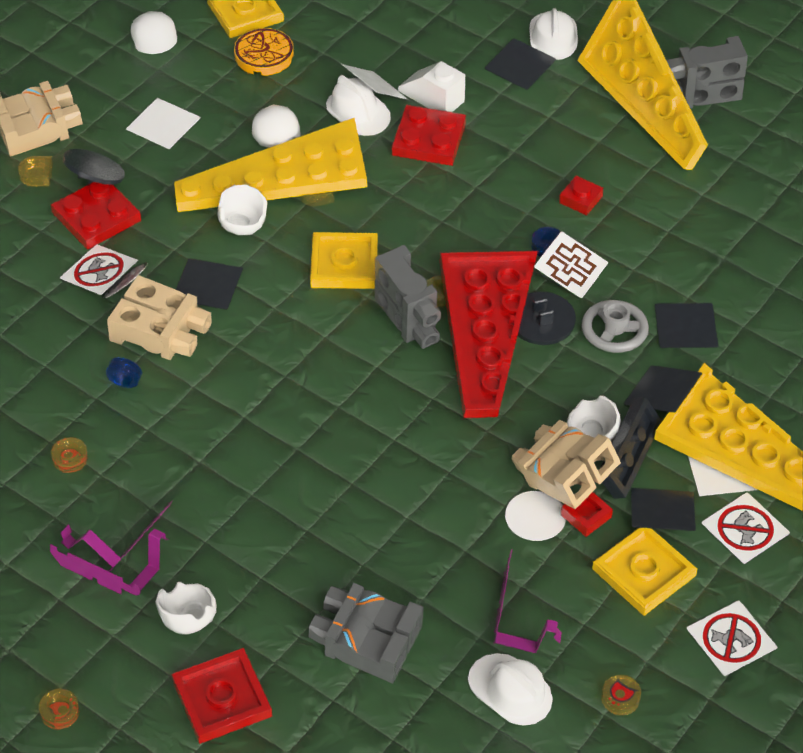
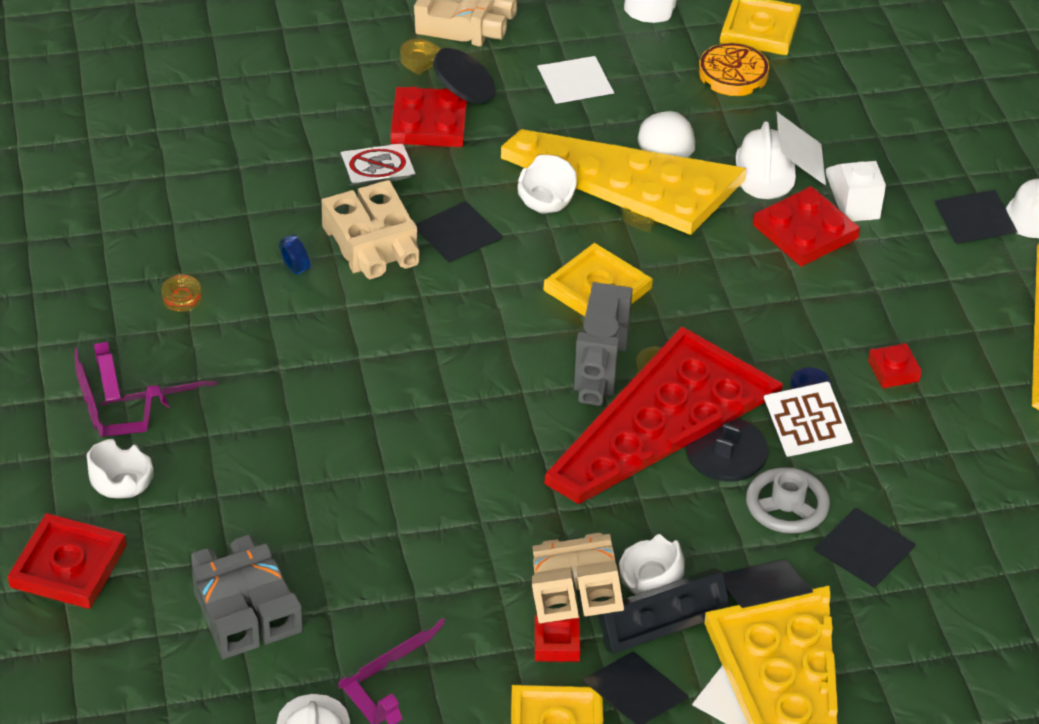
camera: 40 degrees right, 5 degrees down
white sticker [505,491,566,541] -> none

